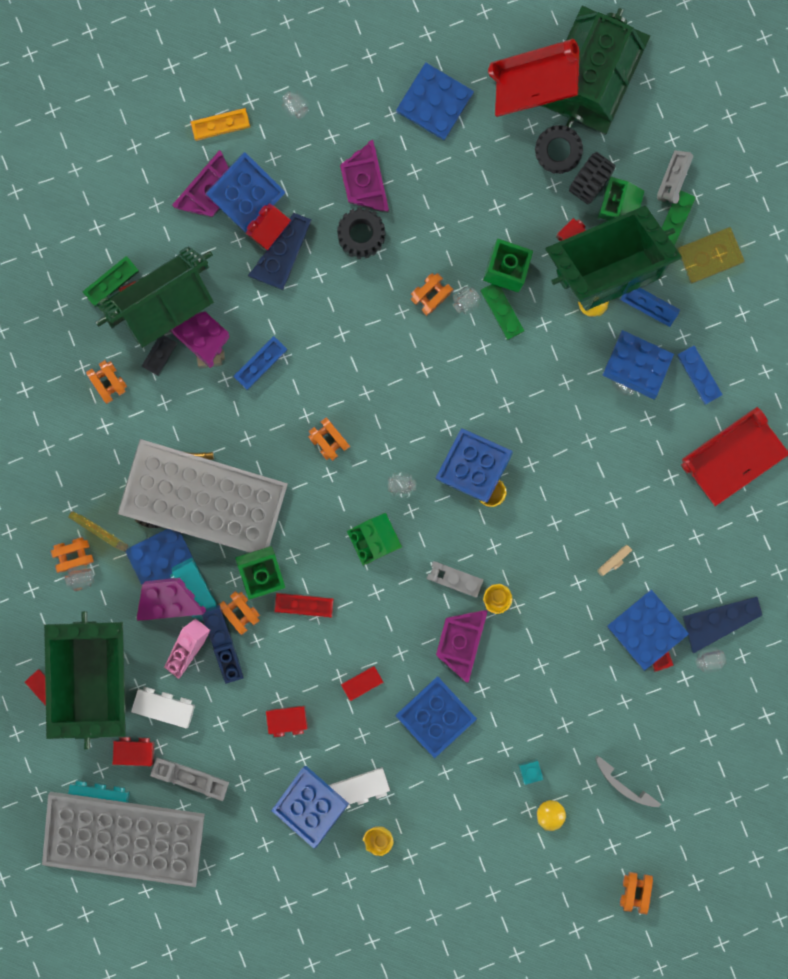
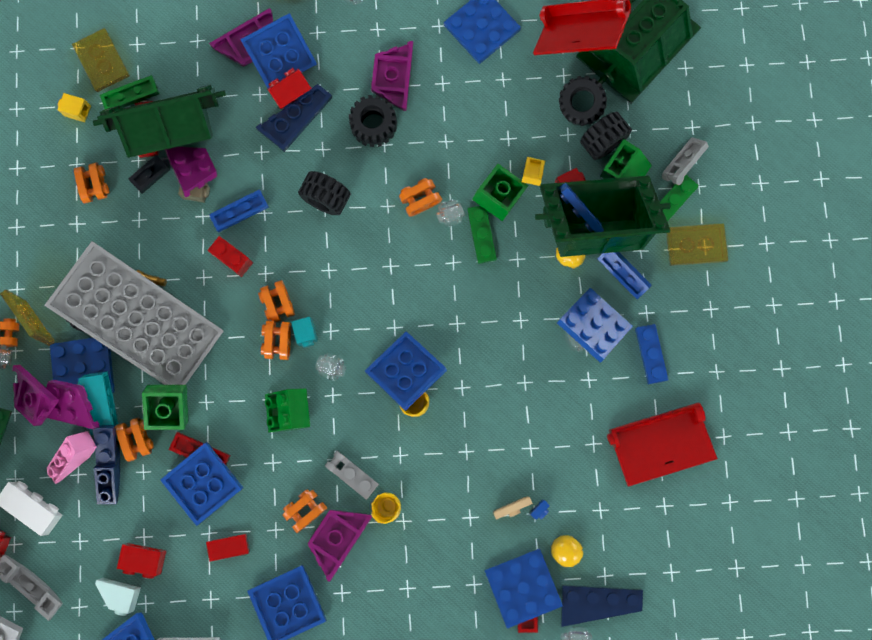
camera: 25 degrees right, 5 degrees down
none -> magenta wing [12,365,59,426]
none -> yellow brick [57,93,91,122]
none -> clear yellow tile [72,28,130,92]
none -> light aqua slope [95,578,141,616]
none -> blue plate [160,442,243,526]
none -> red brick [207,236,253,277]
none -> orange brick [261,321,291,360]
none -> orange brick [282,489,327,533]
none -> teal brick [291,317,318,348]
none -> black tyre [298,171,351,215]
none -> yellow tile [522,157,545,186]
none -> blue plate [529,499,550,520]
none -> yellow hair [551,535,583,567]
none -> blue plate [560,183,604,232]

